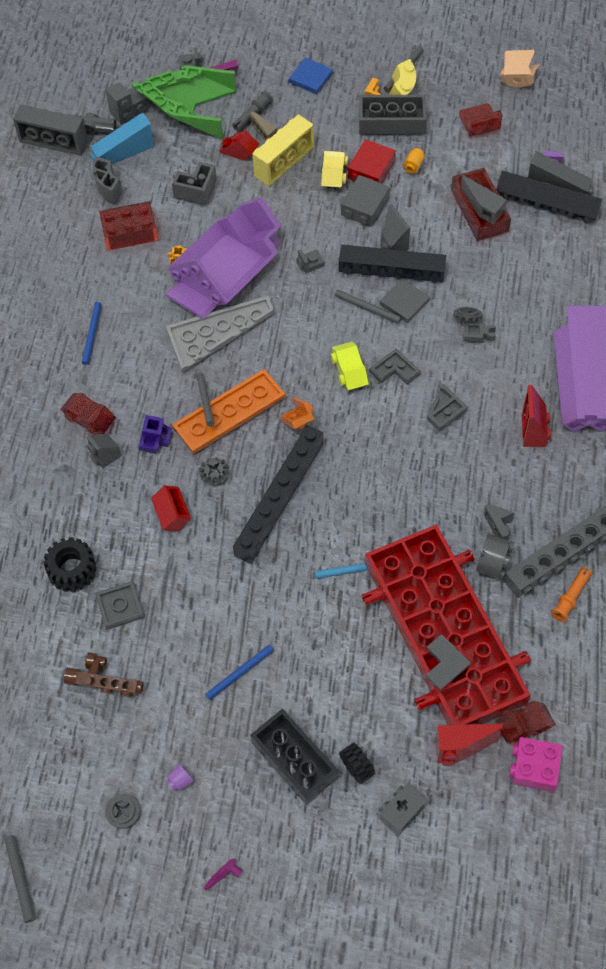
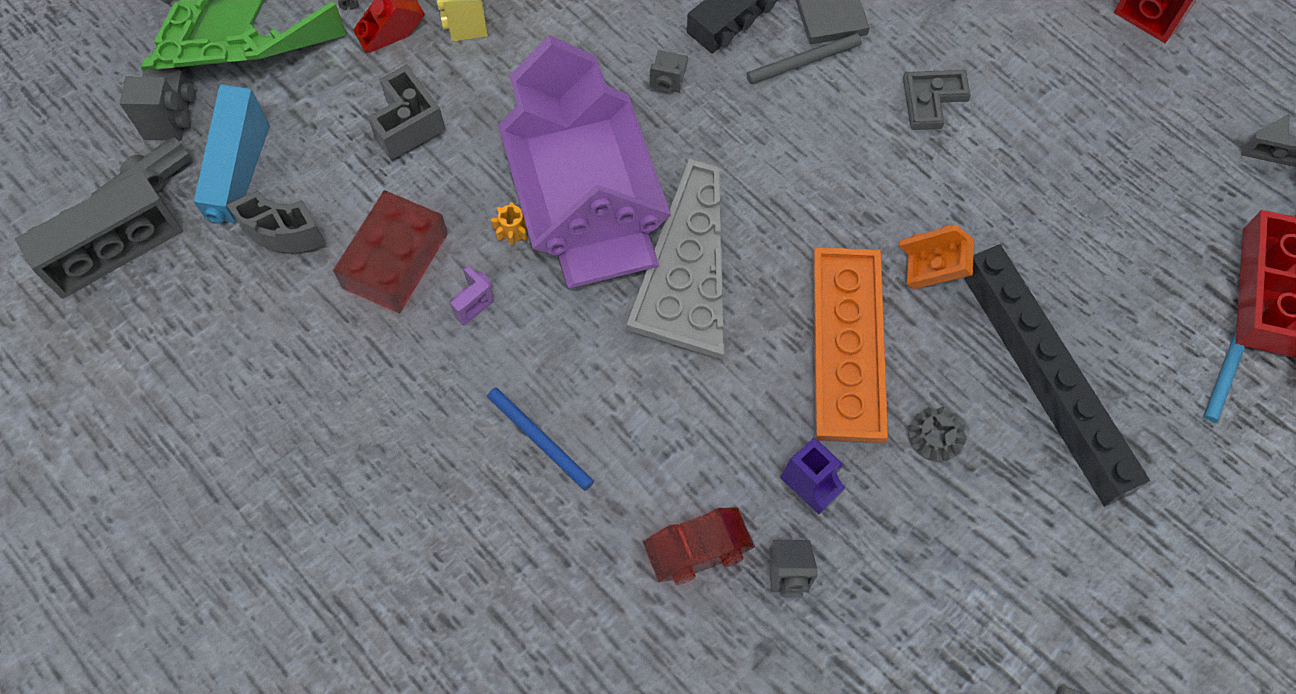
camera: 55 degrees left, 5 degrees up
red brick [151,485,191,532] -> none
dark grey bar [196,373,214,427] -> none
neon yellow brick [330,341,369,390] -> none
dark grey wing [427,384,468,431] -> none
none -> medium lavender bracket [450,266,494,326]

